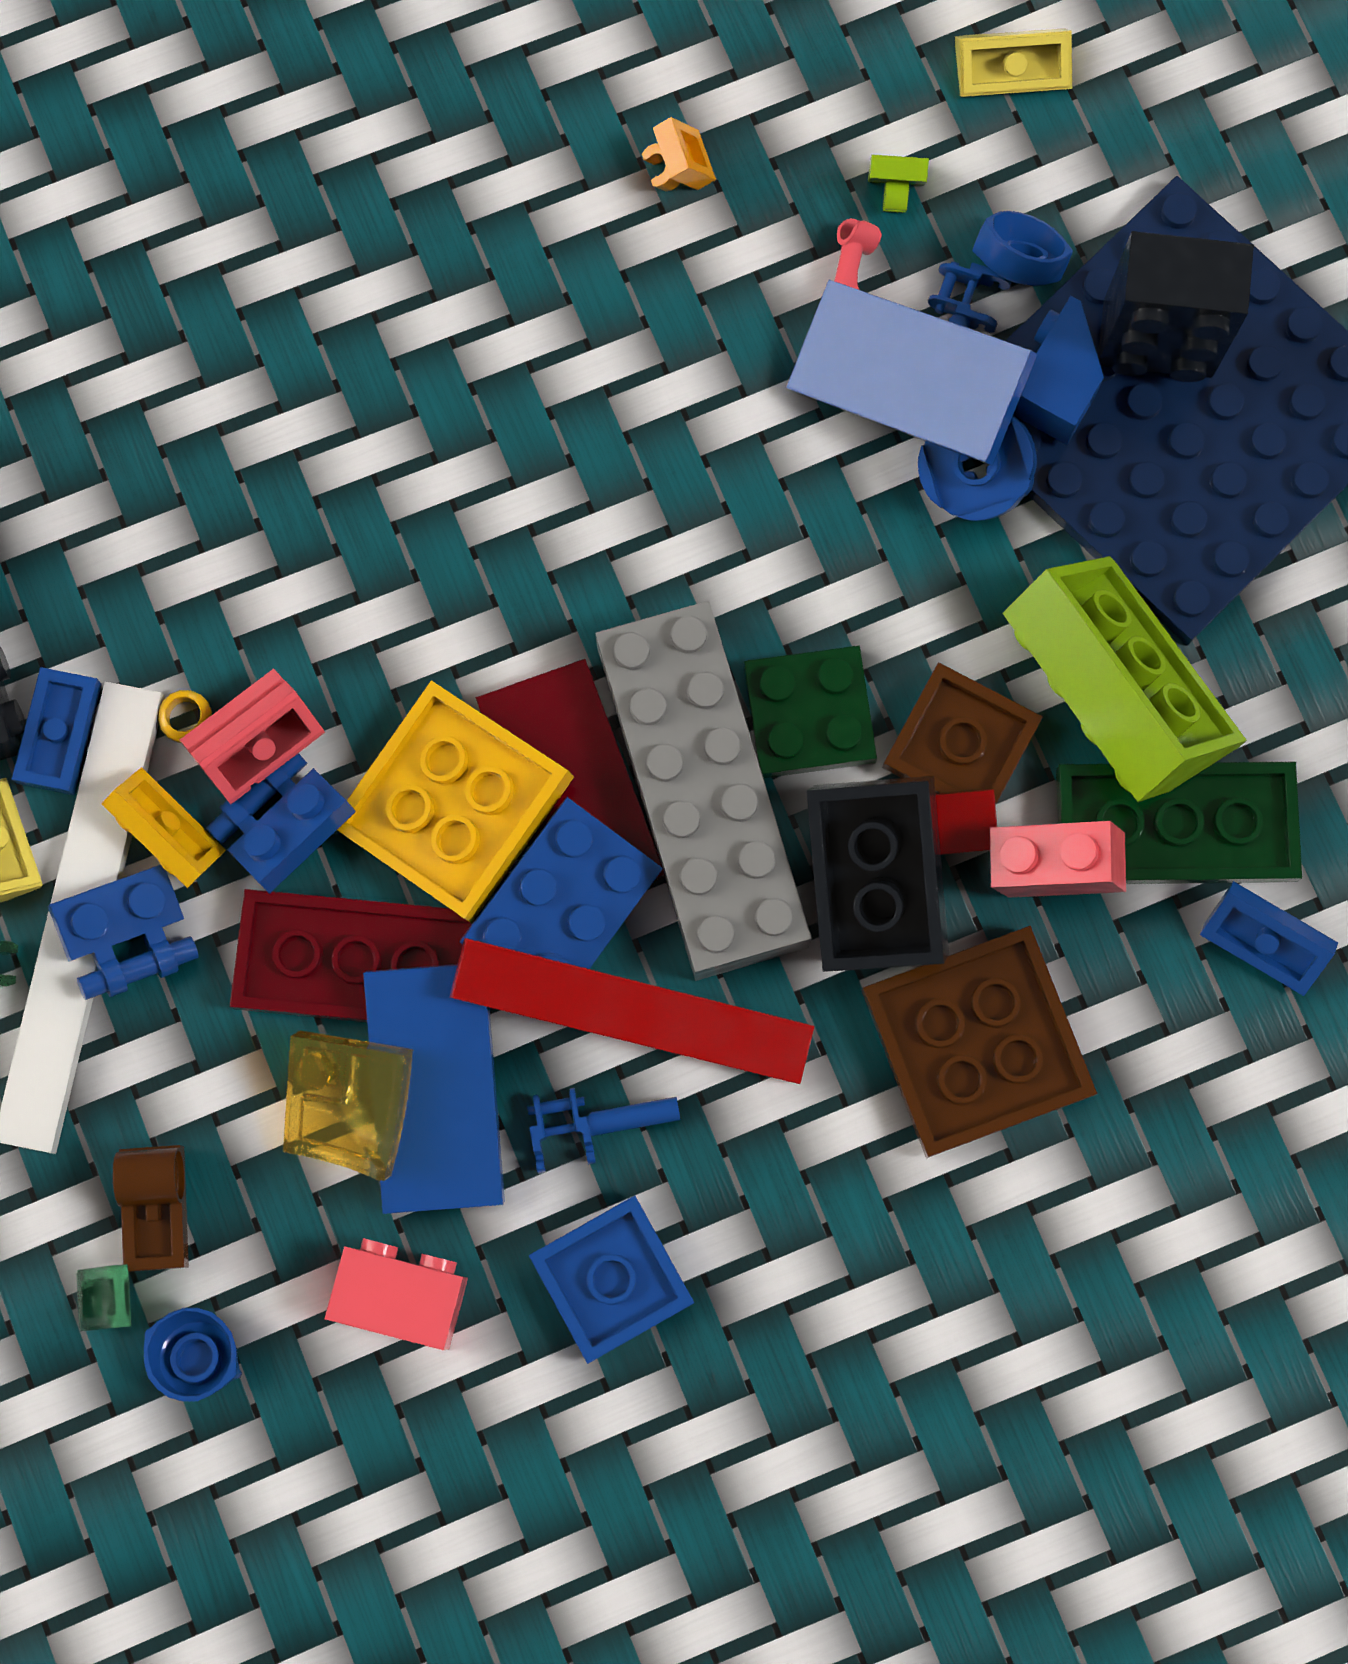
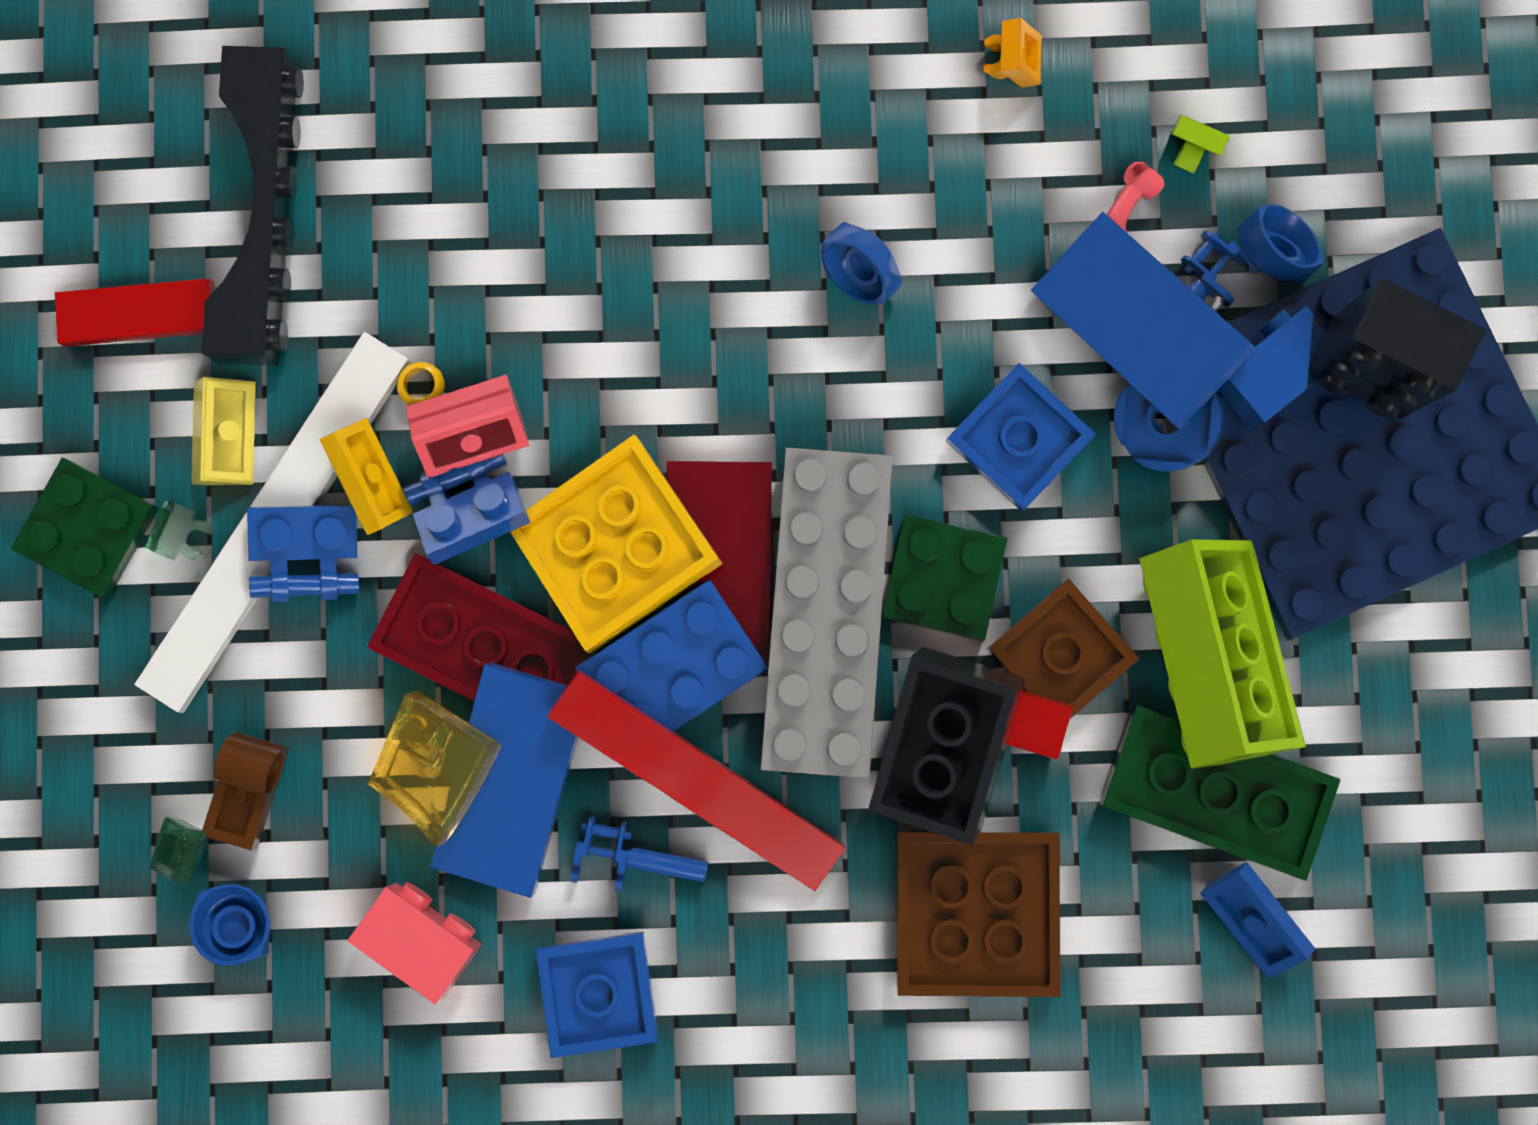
camera: 25 degrees right, 5 degrees up
blue plate [12,667,102,795] -> none
light yellow slope [955,28,1072,97] -> none
coral brick [990,821,1126,898] -> none
none -> blue hat [821,222,902,304]
none -> blue plate [946,363,1096,512]

